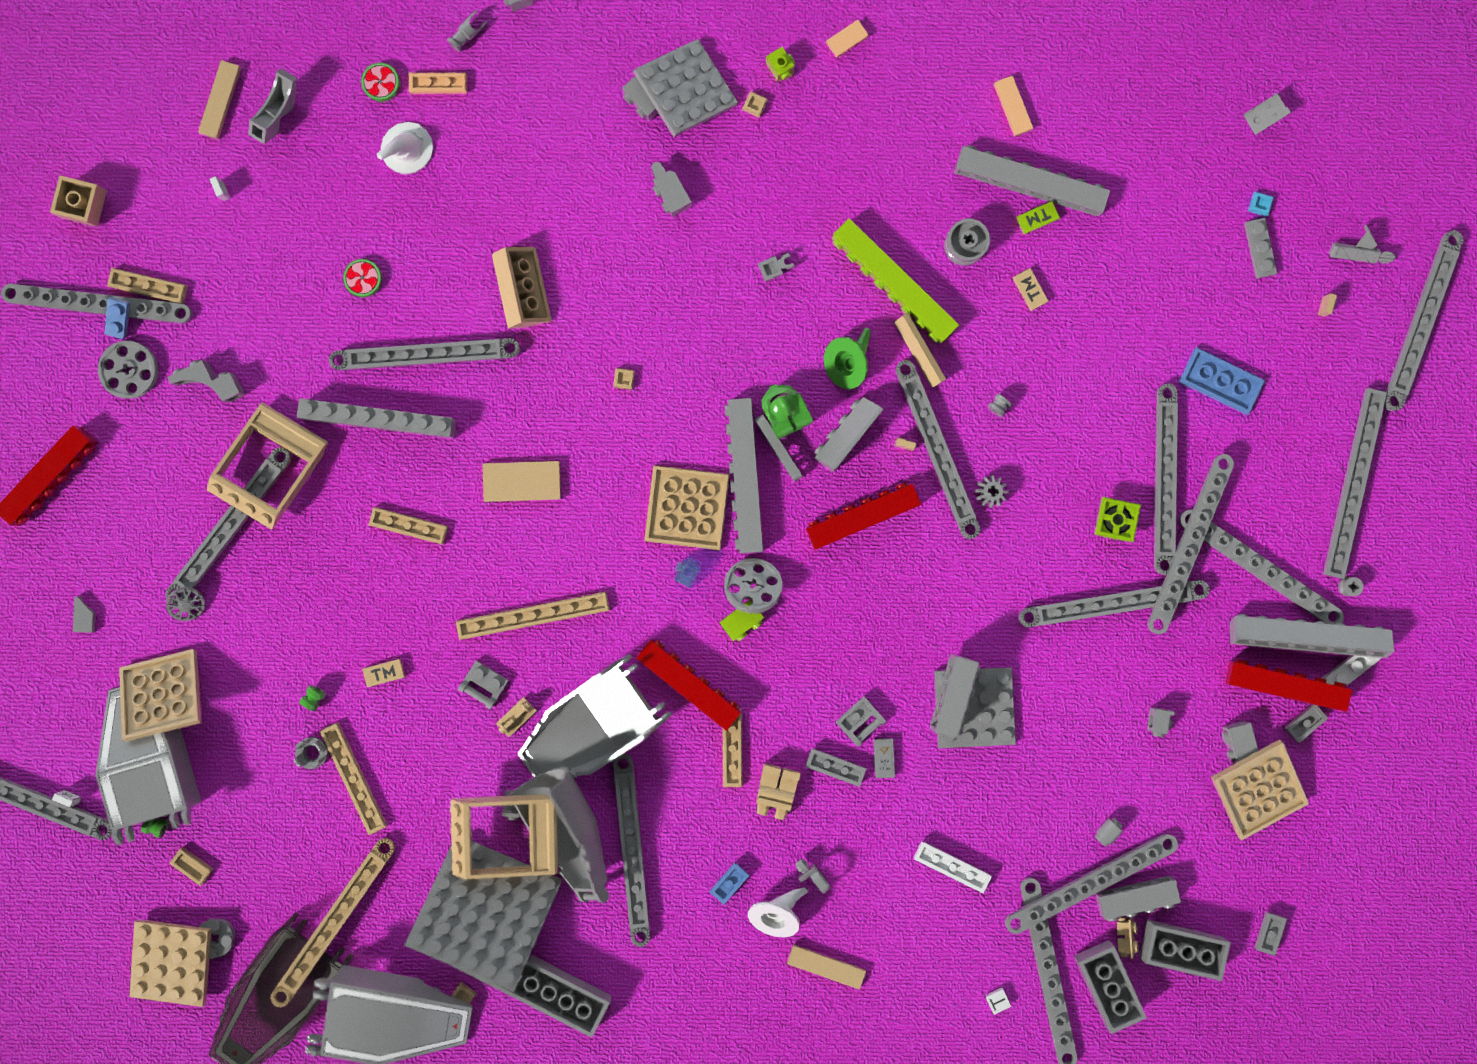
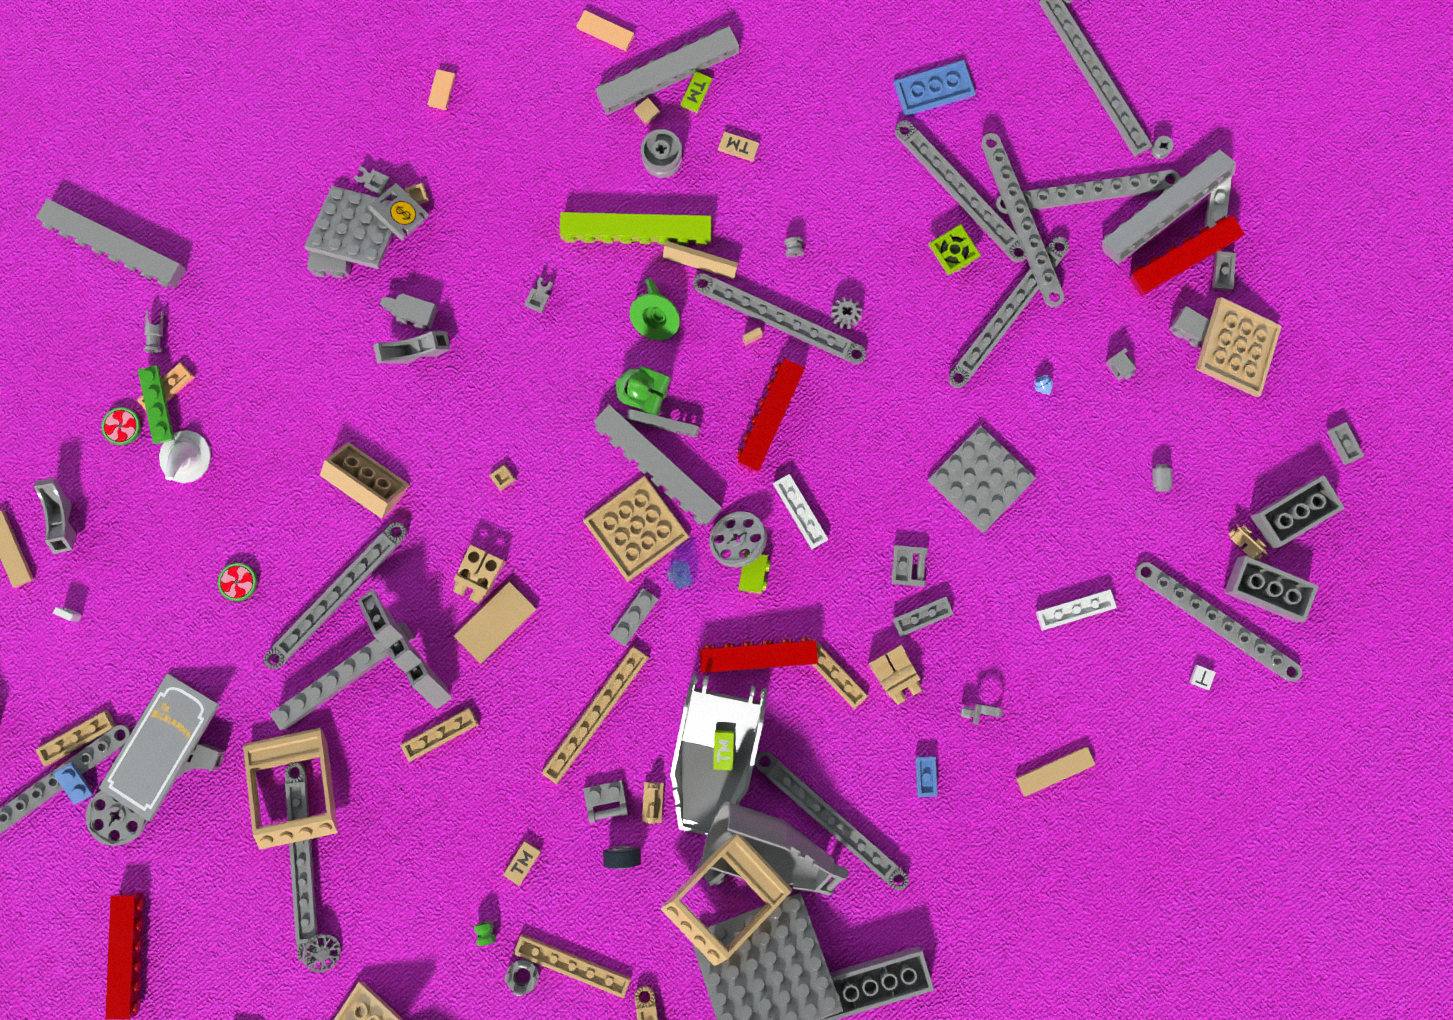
camera: 50 degrees left, 5 degrees down
white piece [748,887,808,937] -> none
lime brick [766,46,795,82] -> none
light grey slope [814,397,883,472] -> none
light grey tile [873,738,895,778] -> none
light grey brick [929,654,980,739] -> none
light grey plate [1005,834,1178,934] -> none
light grey brick [1096,876,1181,921] -> none
none -> light grey piece [99,673,220,822]
none -> bright green plate [138,365,175,444]
none -> light grey plate [353,166,391,195]
none -> light grey arch [357,589,452,709]
none -> light grey container [369,183,429,240]
none -> light grey arch [373,331,451,364]
none -> tan hips [453,545,507,603]
none -> black wheel [603,846,641,869]
none -> light grey plate [609,588,659,647]
none -> tan tile [634,98,660,125]
none -> lime tile [713,730,734,771]
none -> white plate [773,474,828,550]
none -> light blue plate [1034,375,1053,395]

